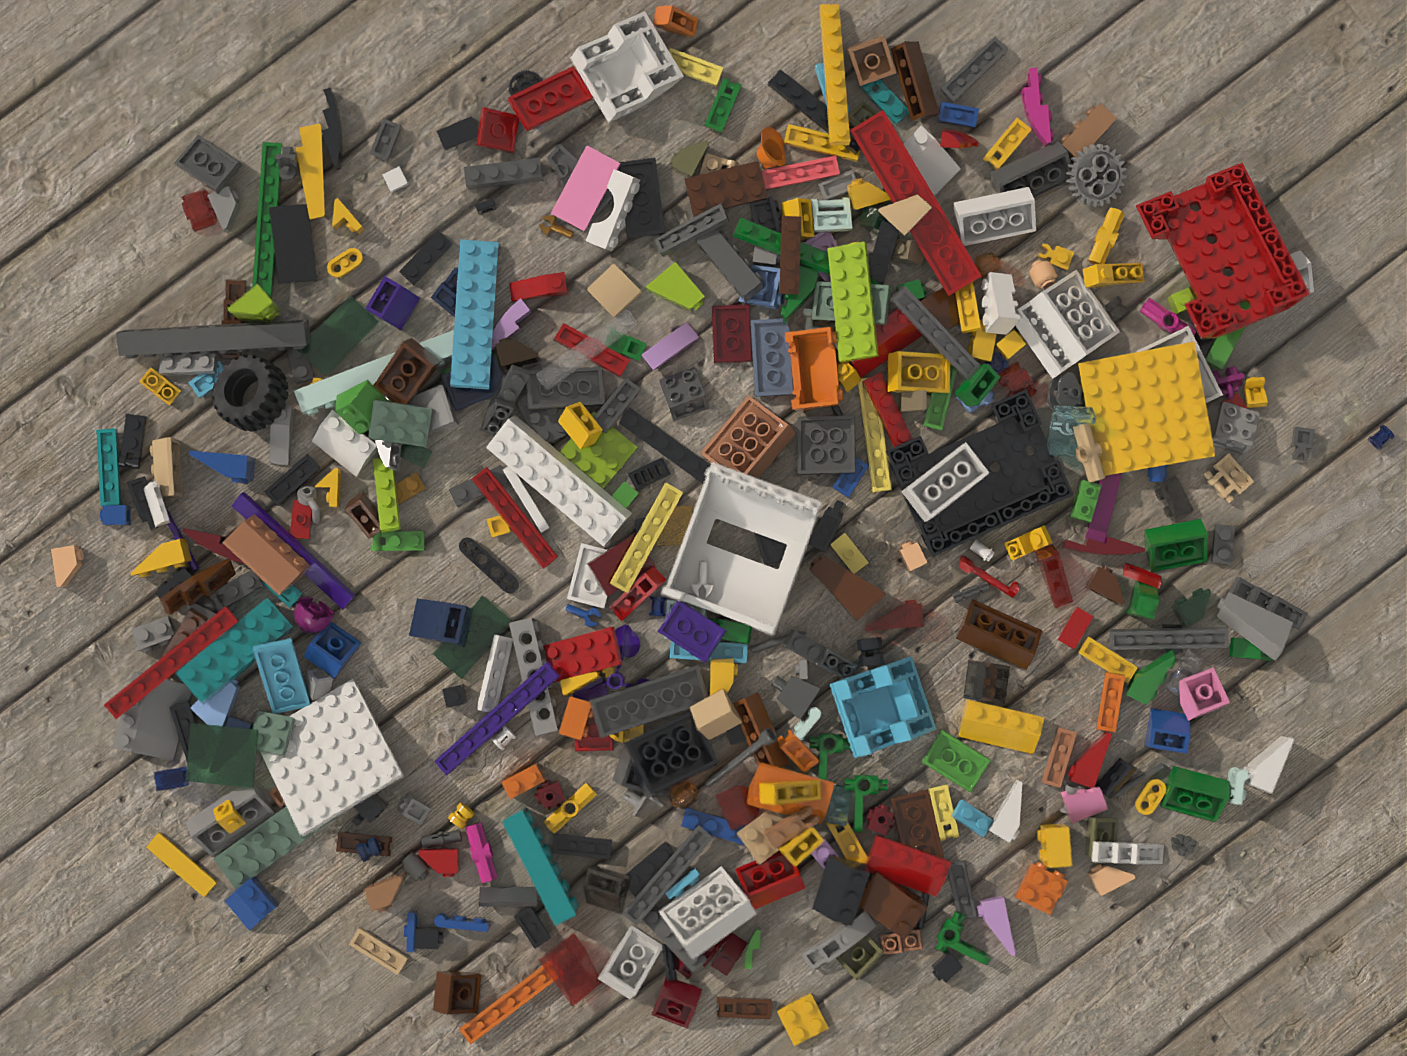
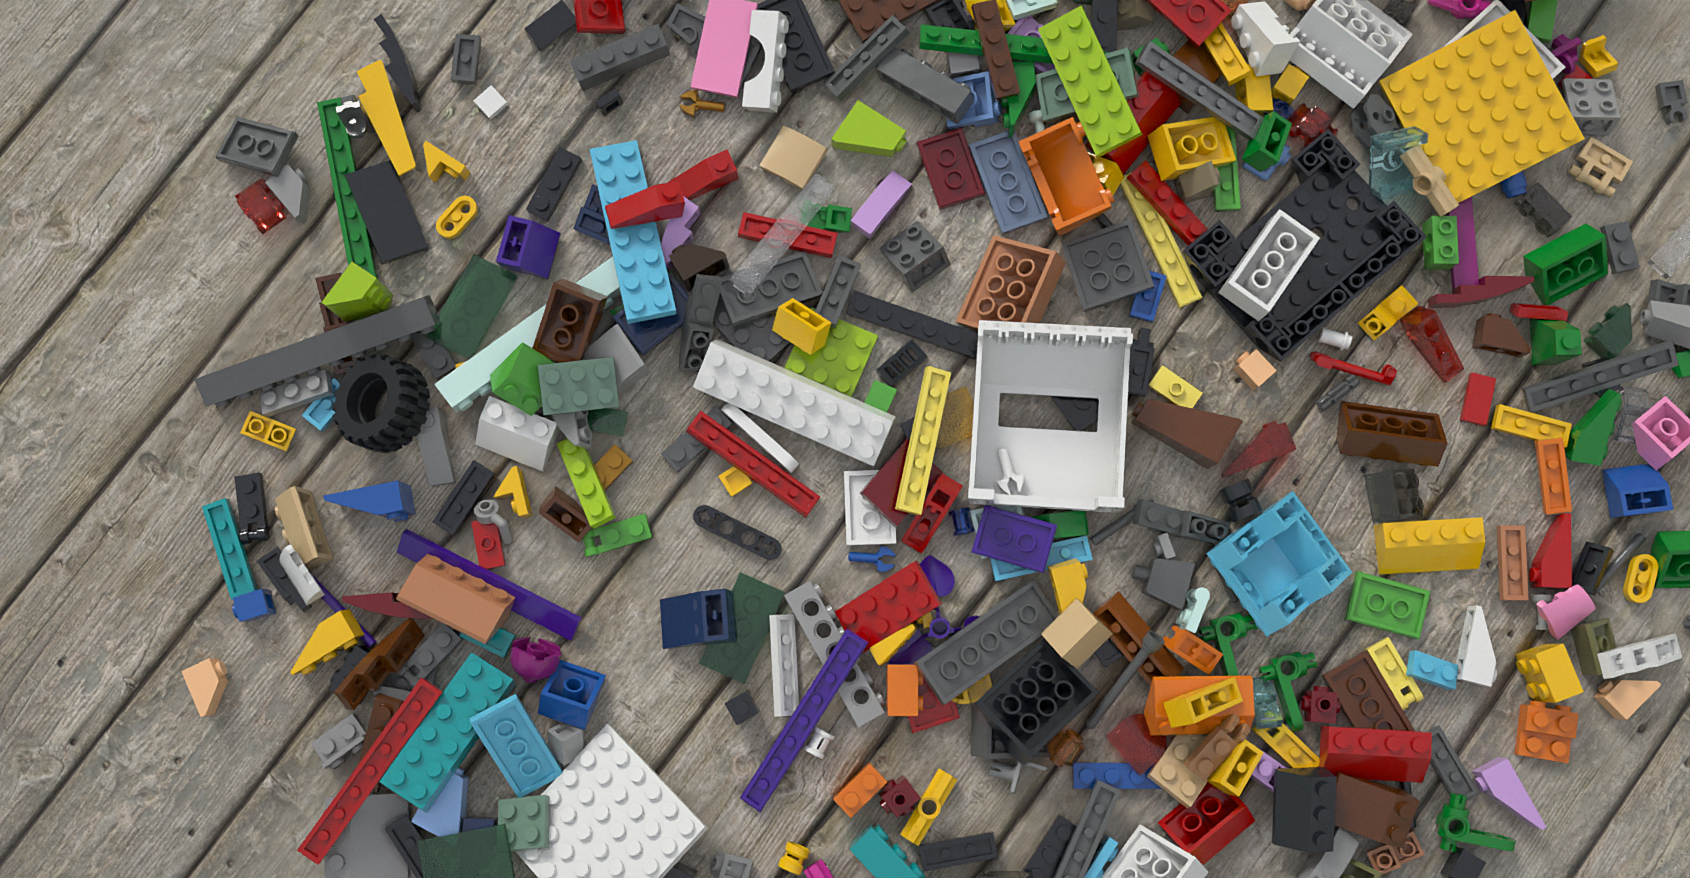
camera: 20 degrees left, 5 degrees down
none -> red slope [605,181,685,229]

